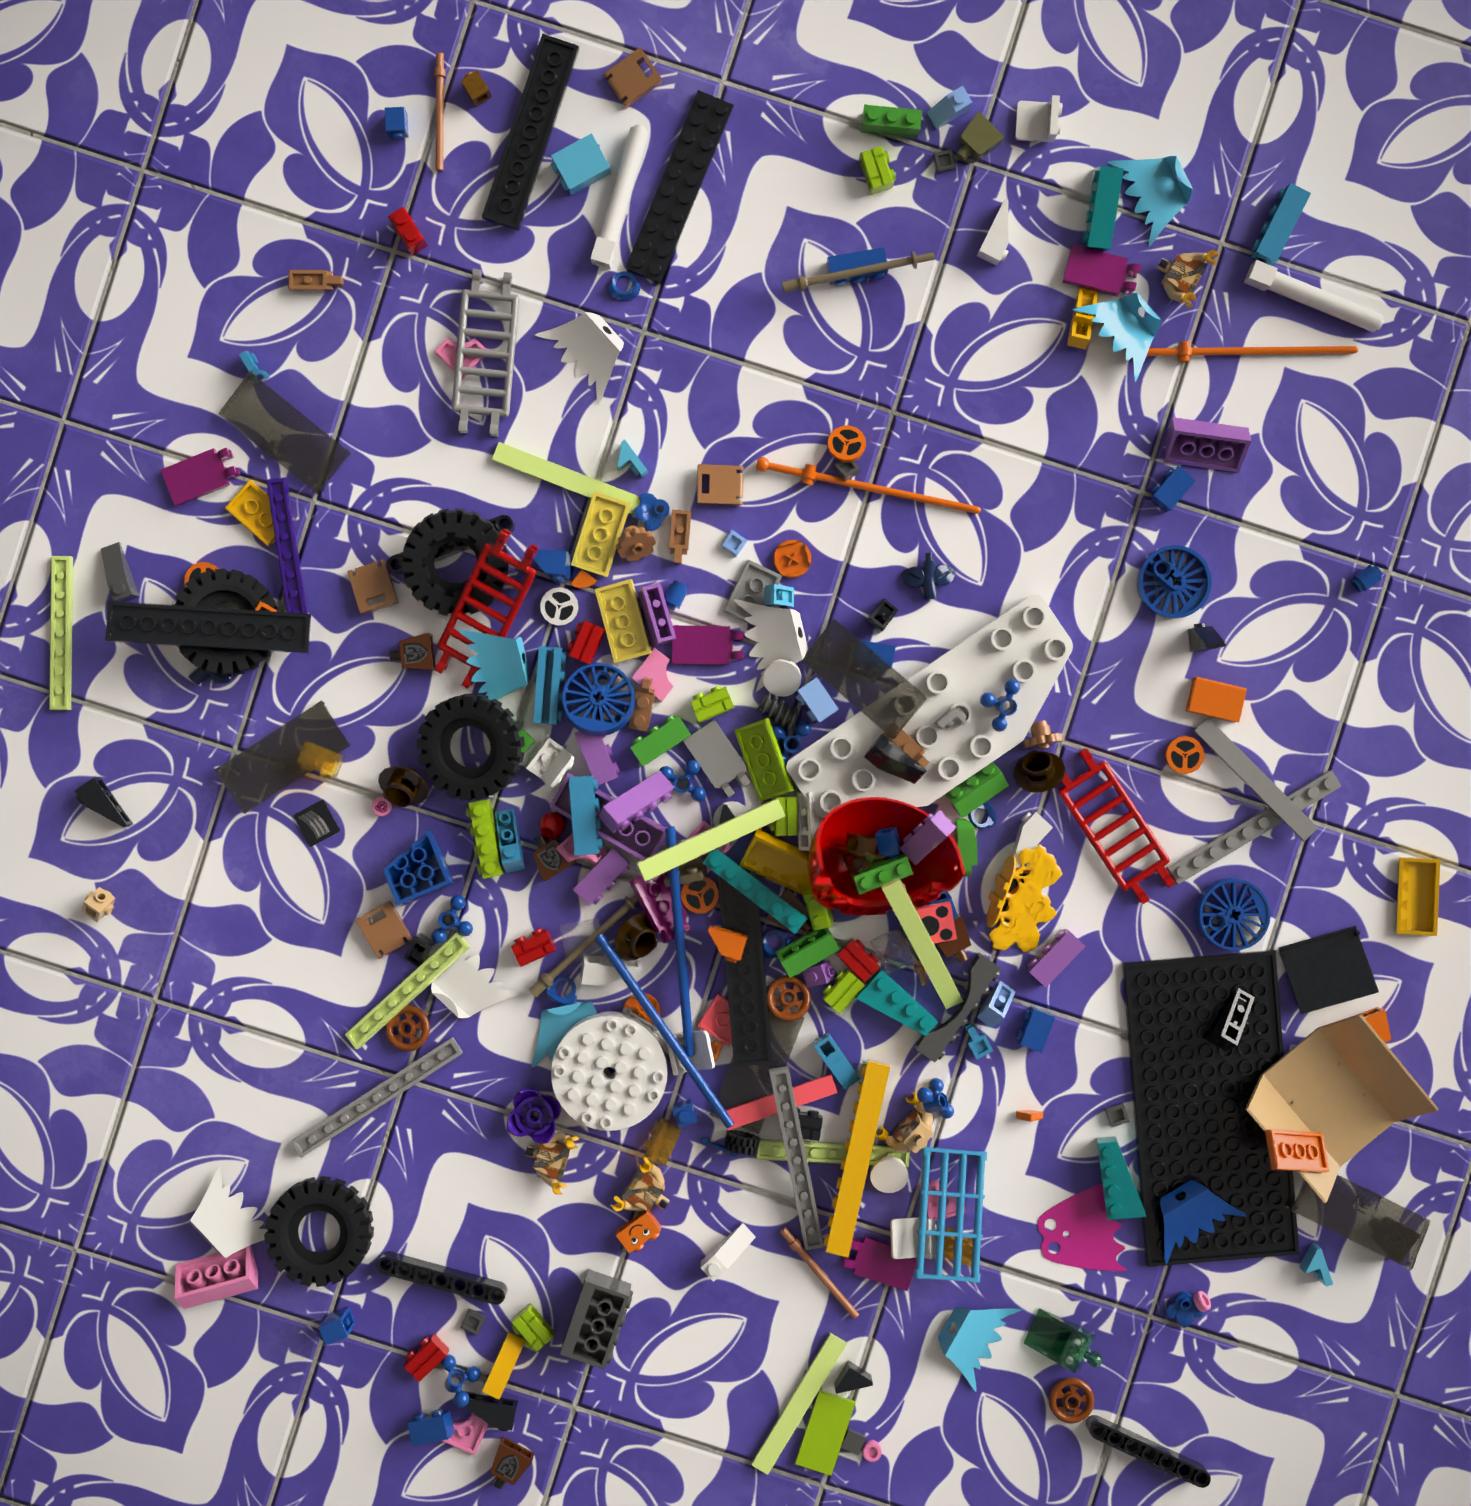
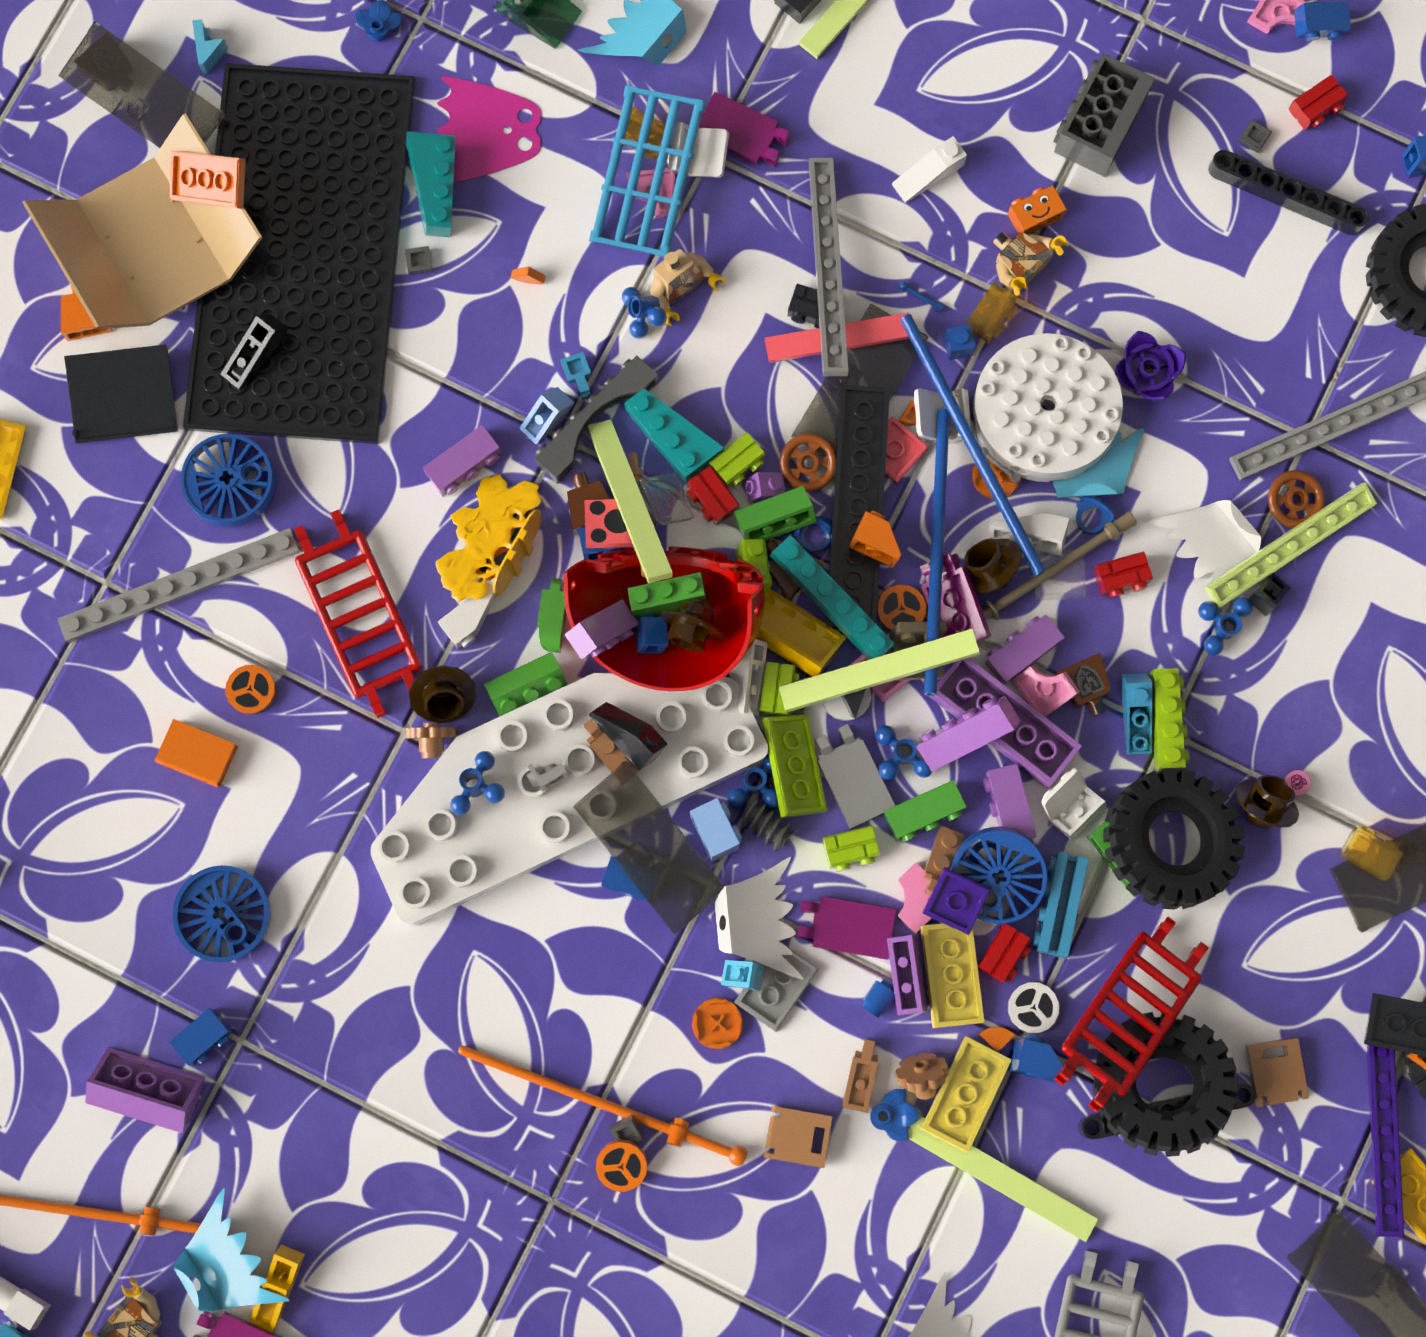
camera: 170 degrees left, 10 degrees down
black sticker [294,799,340,846] -> none
medium nougat container [355,900,413,959] -> none
blue wedge [383,830,455,906] -> none
reddish brown torso [389,633,436,670] -> none
blue piece [441,1355,481,1408] -> none
medium azure piece [457,630,529,700] -> none
black slope [465,1391,518,1431] -> none
yellow slope [482,1332,525,1399] -> none
lime brick [511,1303,555,1352] -> none
torso [525,1132,579,1195] -> none
red piece [539,812,566,838] -> none
dark azure brick [569,775,603,855] -> none
medium azure slope [617,439,648,478] -> none
light blue tile [721,530,747,557] -> none
black tyre [724,1130,760,1156] -> none
yellowish green tile [756,1139,910,1167] -> none
white tile [763,659,801,697] -> none
nougat bar [780,1227,859,1319] -> none
dark azure slope [812,1032,860,1090] -> none
yellow brick [823,1059,891,1258] -> none
black slope [865,599,899,633] -> none
white tile [870,1156,908,1193] -> none
dark blue plant [901,553,955,599] -> none
blue piece [968,801,996,829] -> none
blue brick [1016,1006,1055,1053] -> none
blue piece [1160,1180,1247,1265] -> none
black slope [1188,623,1226,652] -> none
light grey tile [1193,718,1318,841] -> none
bright pink tile [1193,1291,1211,1312] -> none
none -> dark purple tile [922,867,991,935]

